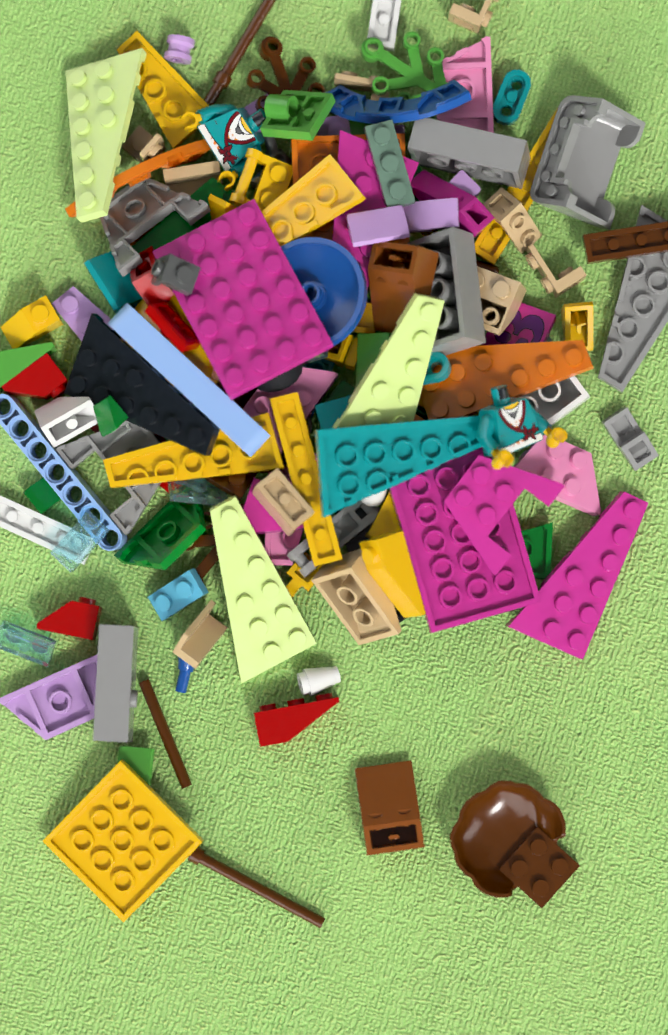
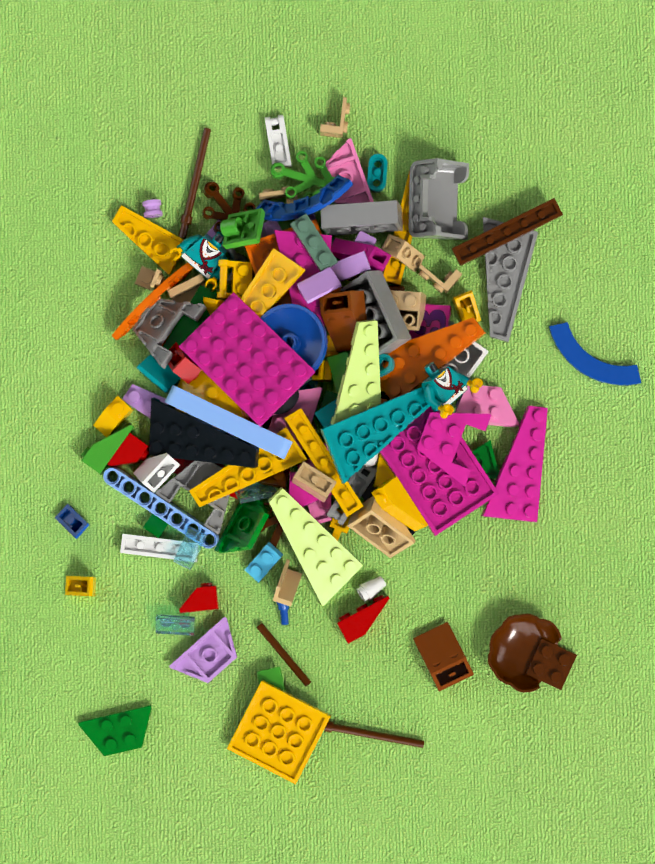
camera: 20 degrees left, 0 degrees up
yellowish green wing [66,48,147,223] -> none
green slope [93,396,128,437] -> none
light grey brick [93,624,139,742] -> none
red plate [144,302,200,352] -> none
dark grey bracket [151,254,201,296] -> none
light grey slope [601,406,659,471] -> none

